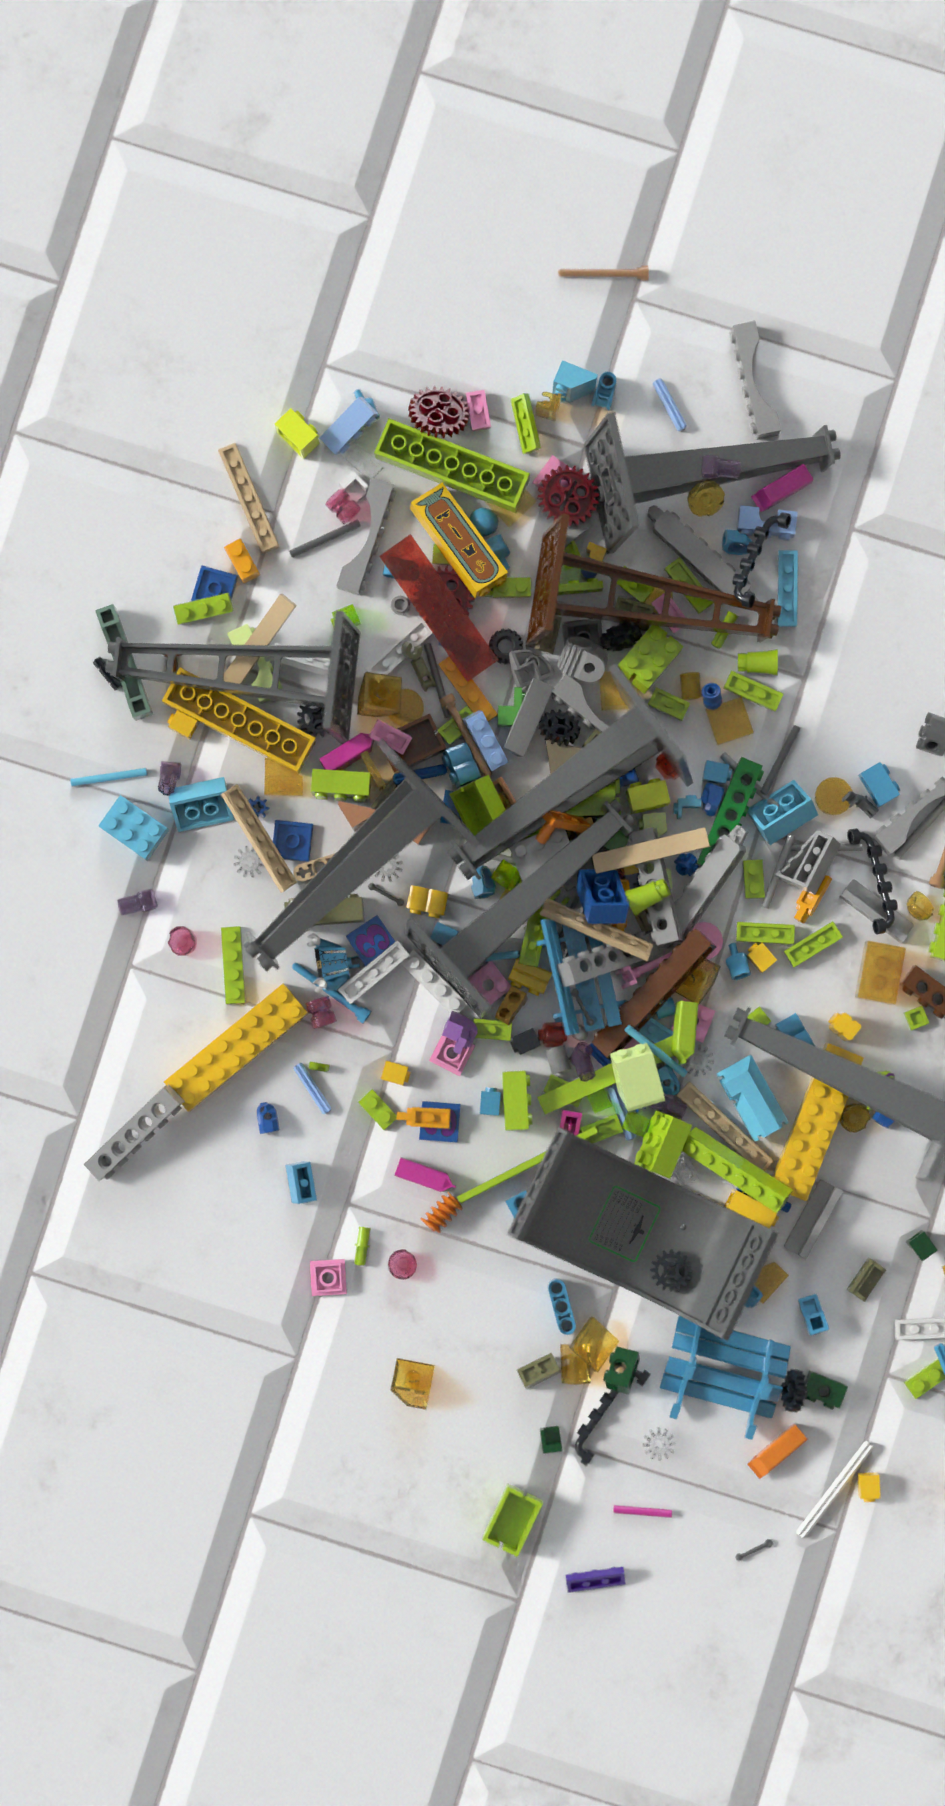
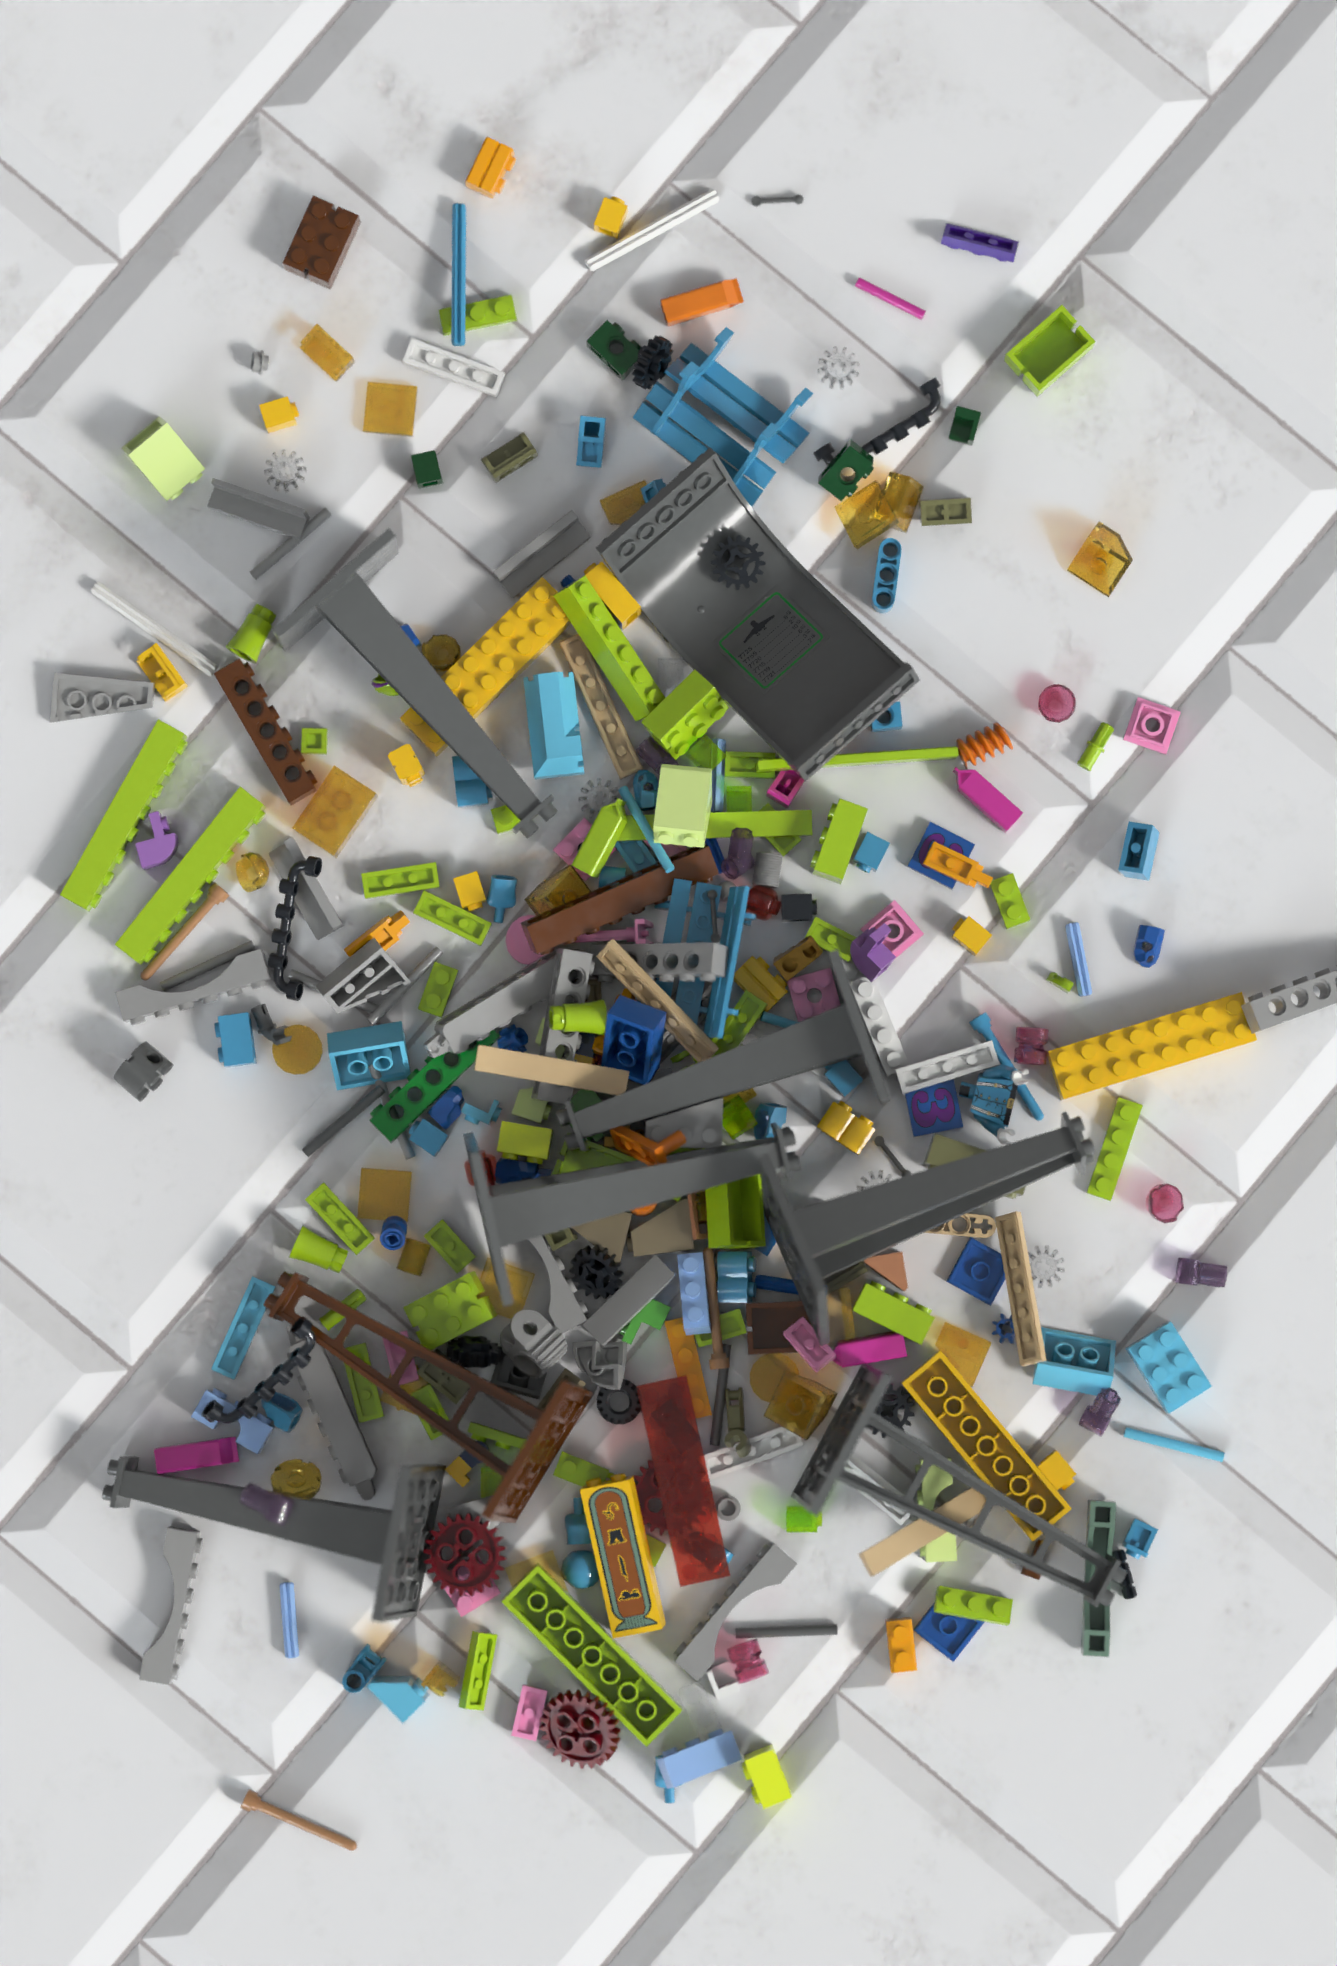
camera: 155 degrees left, 0 degrees up
tan tile [218,443,279,554] -> none
none -> blue rock [495,1158,538,1184]
none -> dark tan slope [627,1199,694,1257]
none -> dark azure bracket [1121,1518,1158,1560]

